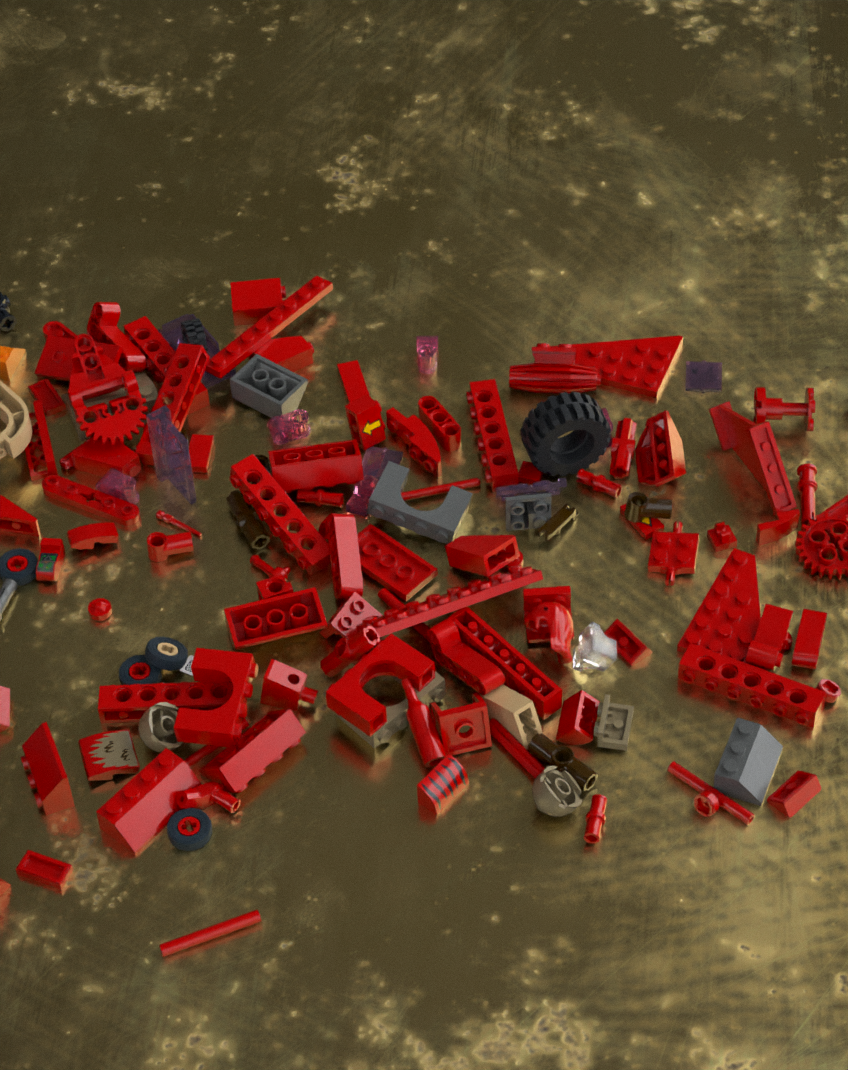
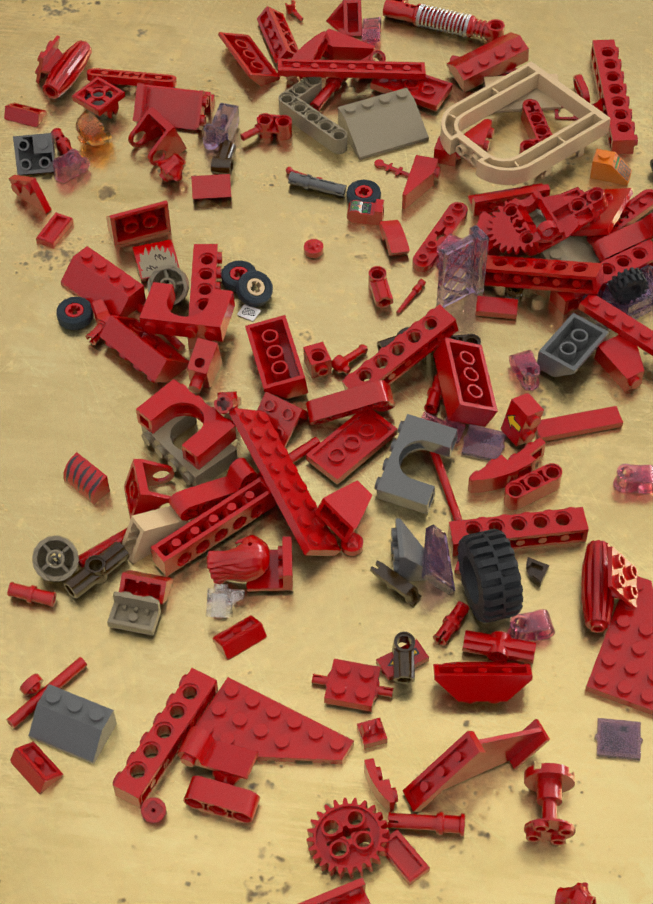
camera: 90 degrees right, 5 degrees up
red piece [401,678,447,768] -> none

